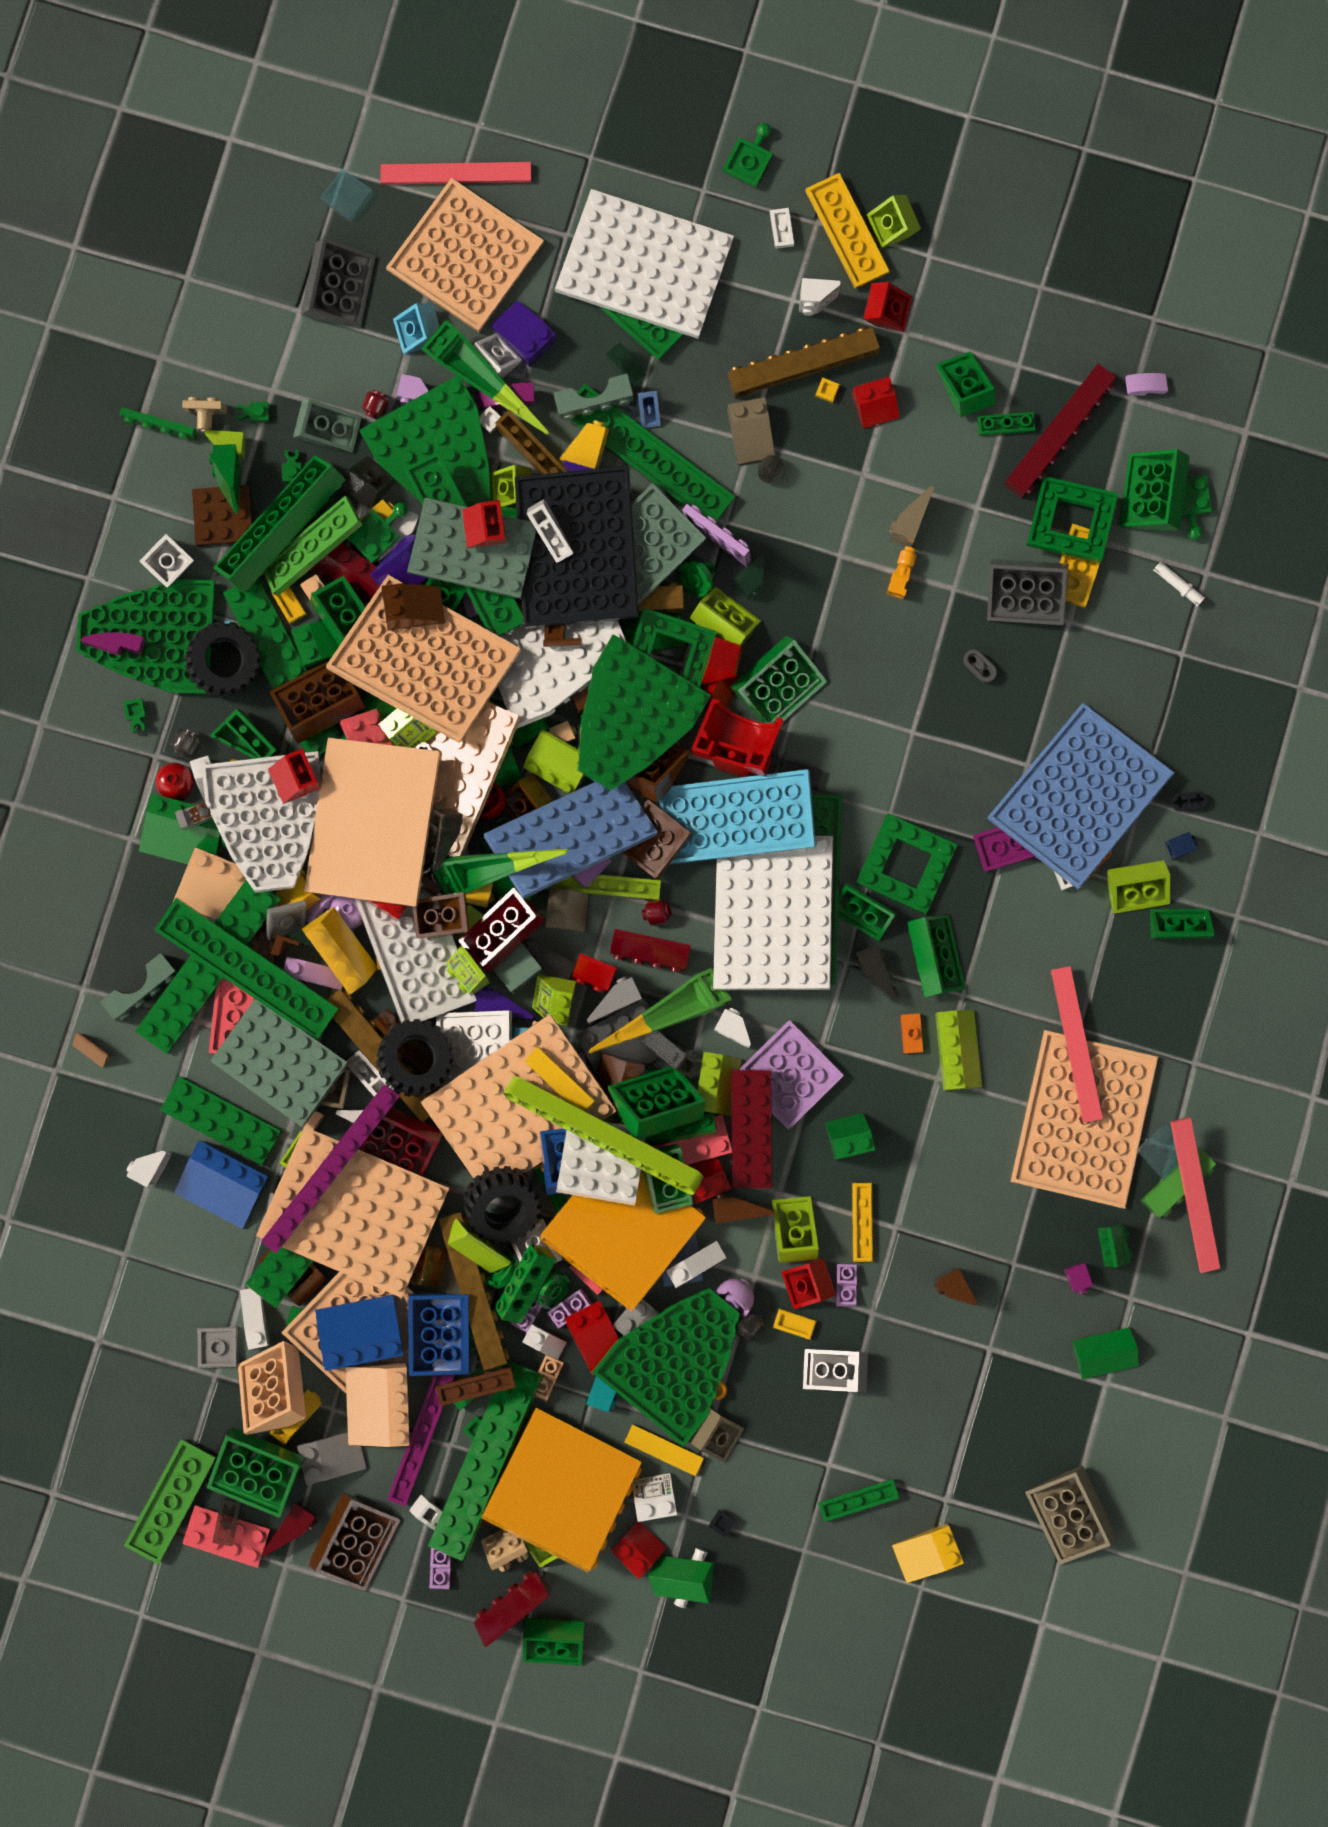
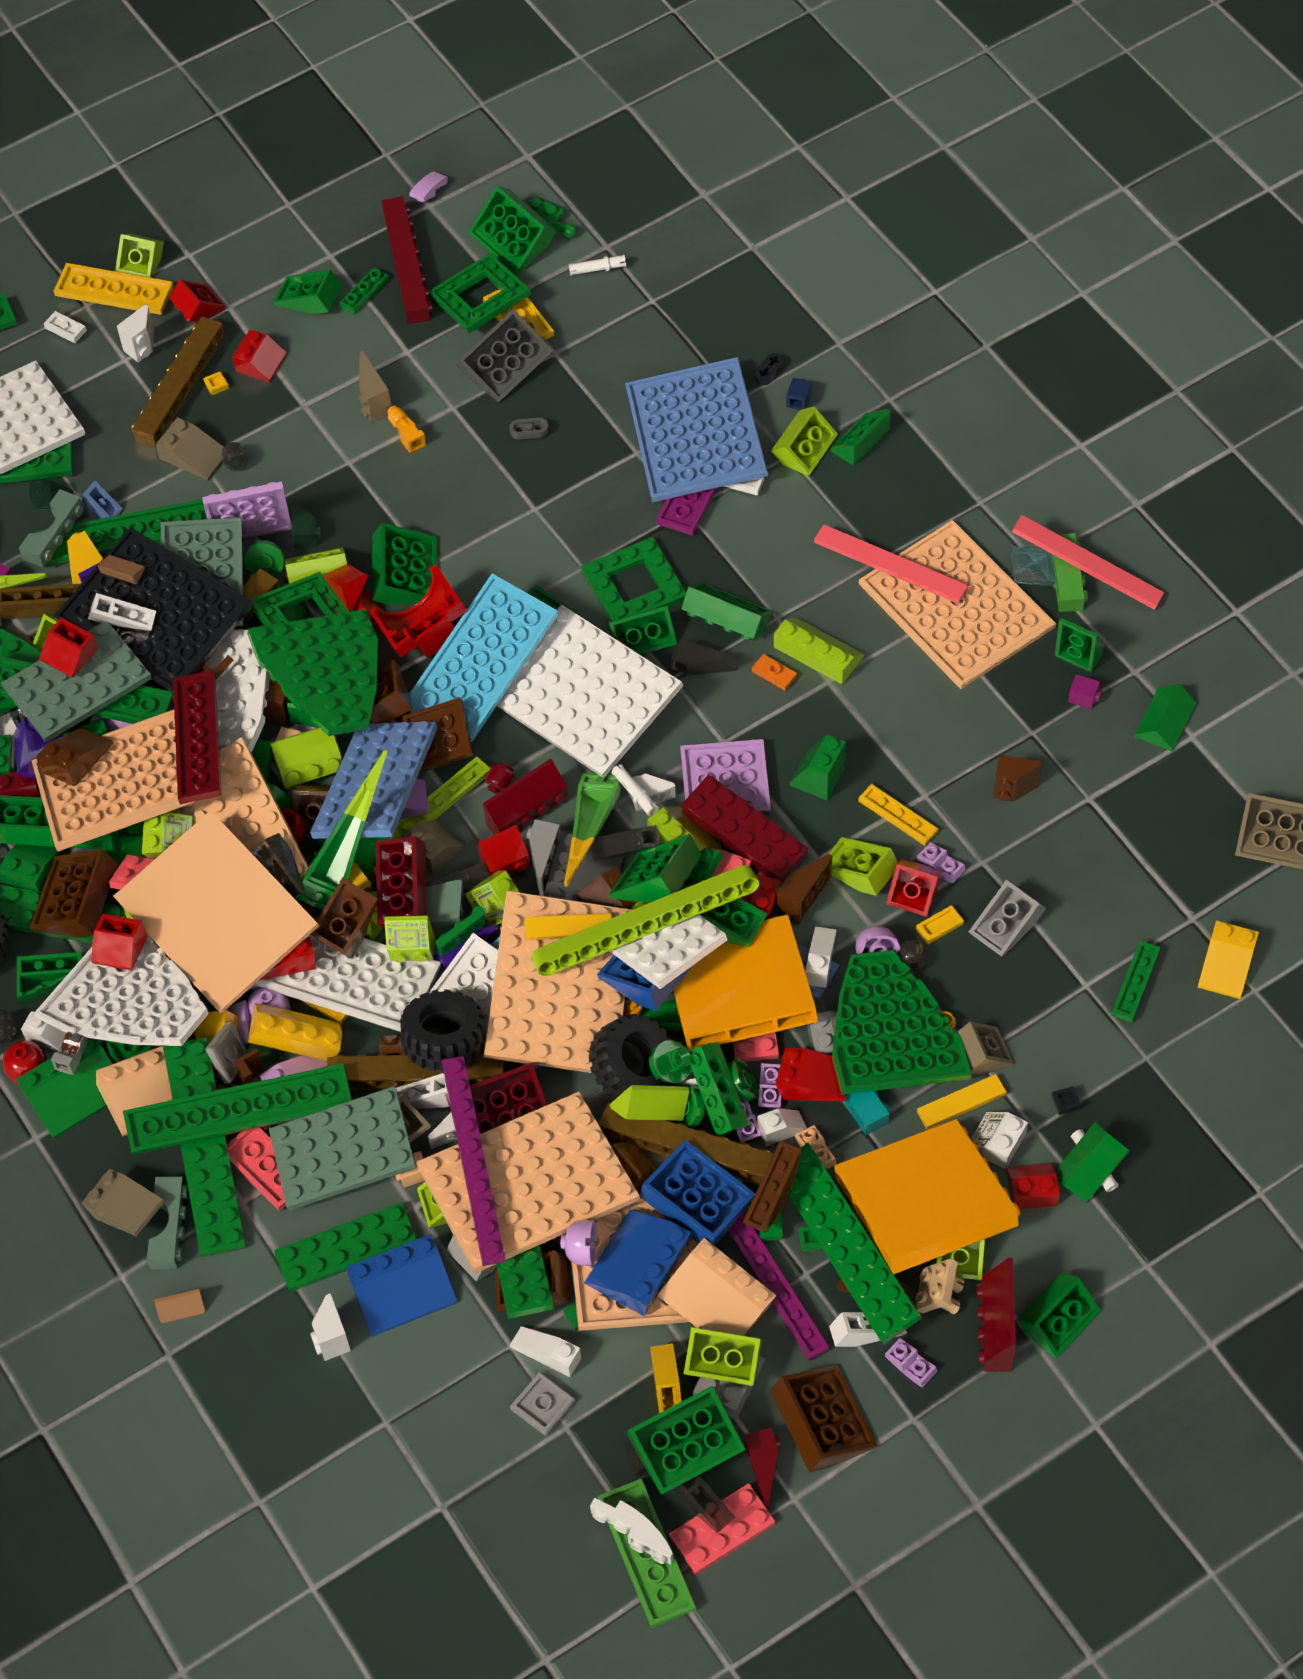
camera: 45 degrees left, 25 degrees down
light nougat slope [238,1341,306,1435] -> none
none -> dark tan slope [82,1169,165,1237]
none -> medium nougat slope [98,555,145,584]
none -> dark red plate [173,670,222,805]
none -> green plate [435,906,487,958]
none -> lavender cylinder [560,1220,597,1266]
none -> white slope [590,1498,673,1565]
none -> white pin [612,764,659,816]
none -> green tile [649,1040,691,1085]
none -> lime slope [684,1327,762,1386]

